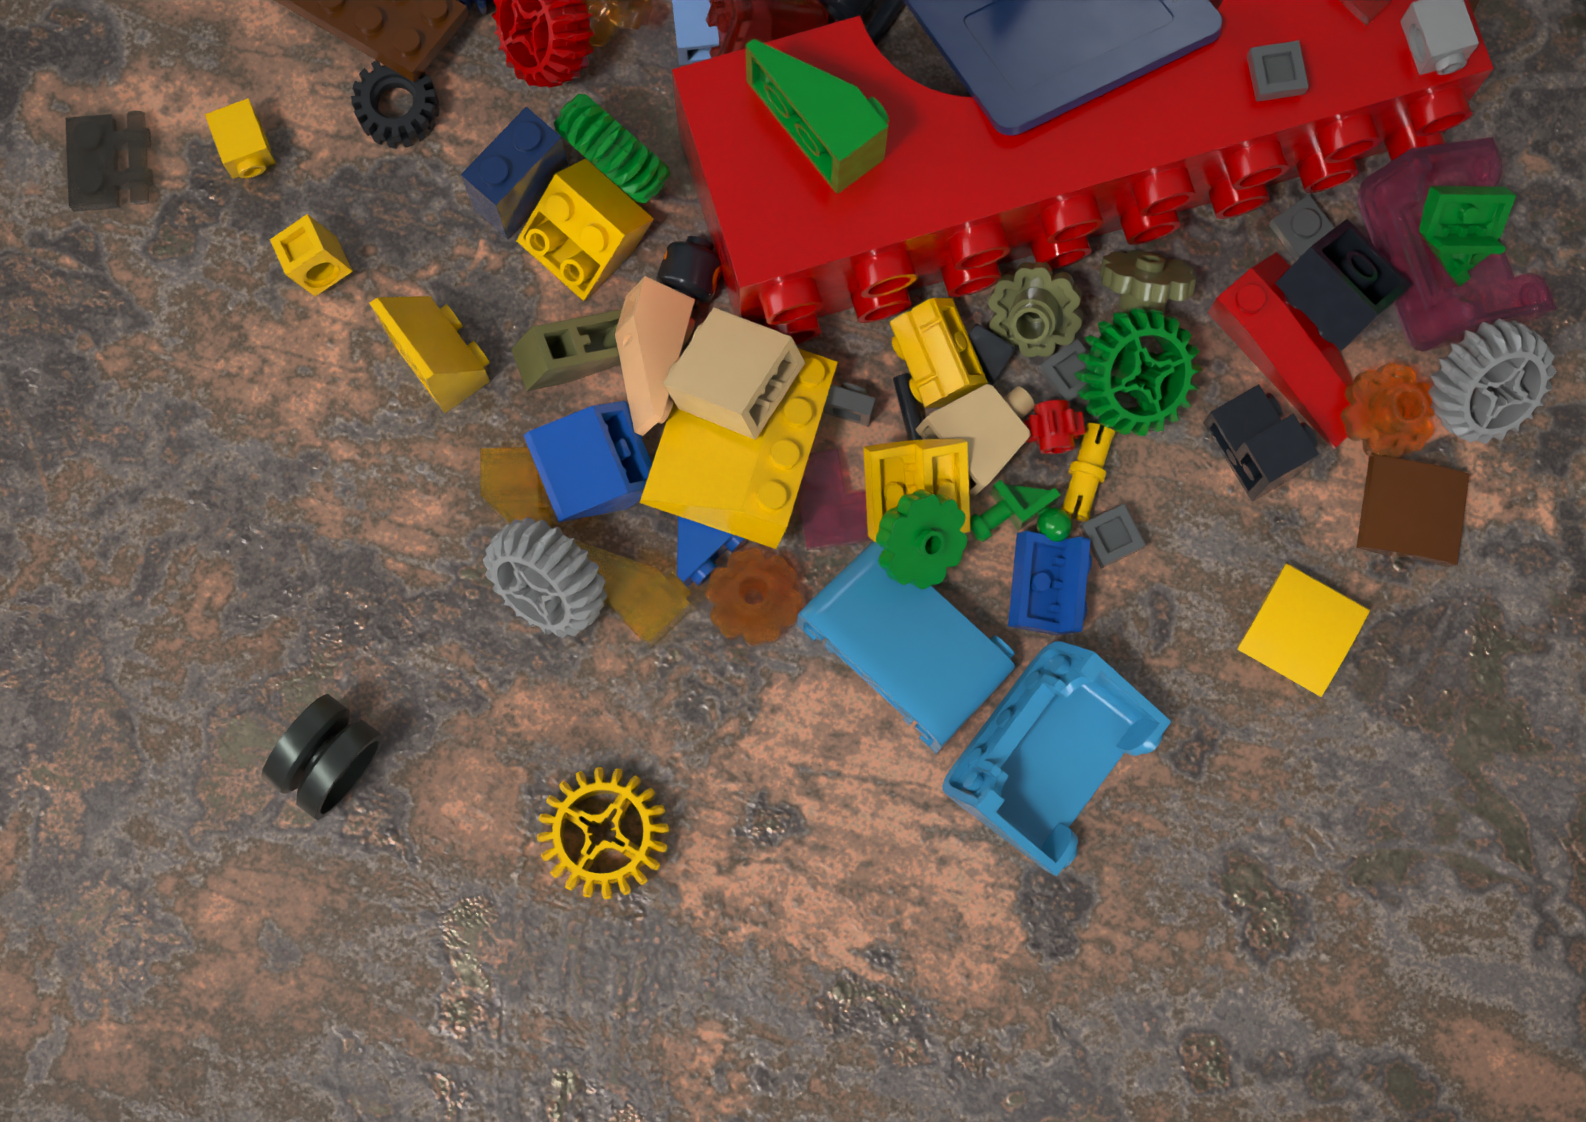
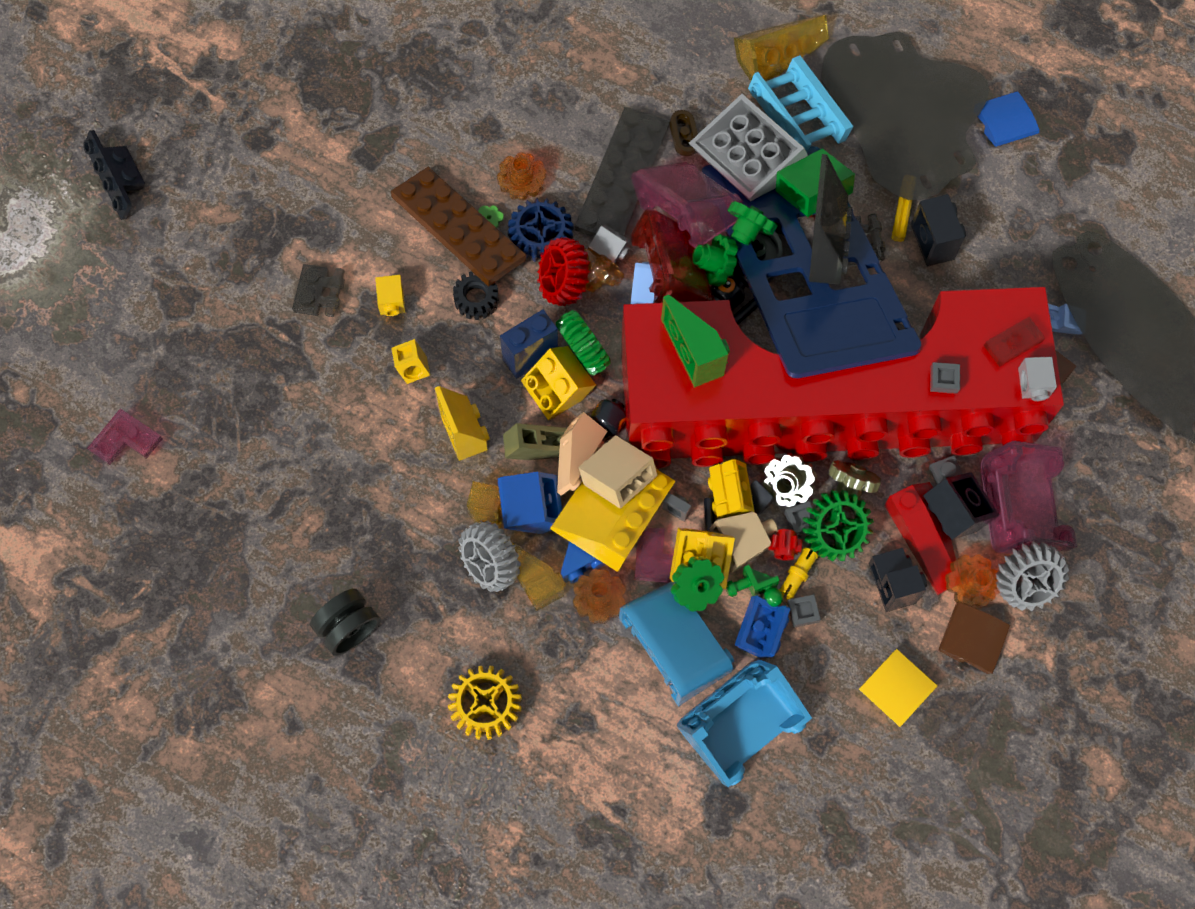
camera: 15 degrees right, 10 degrees down
green slope [1419,186,1516,287] -> none

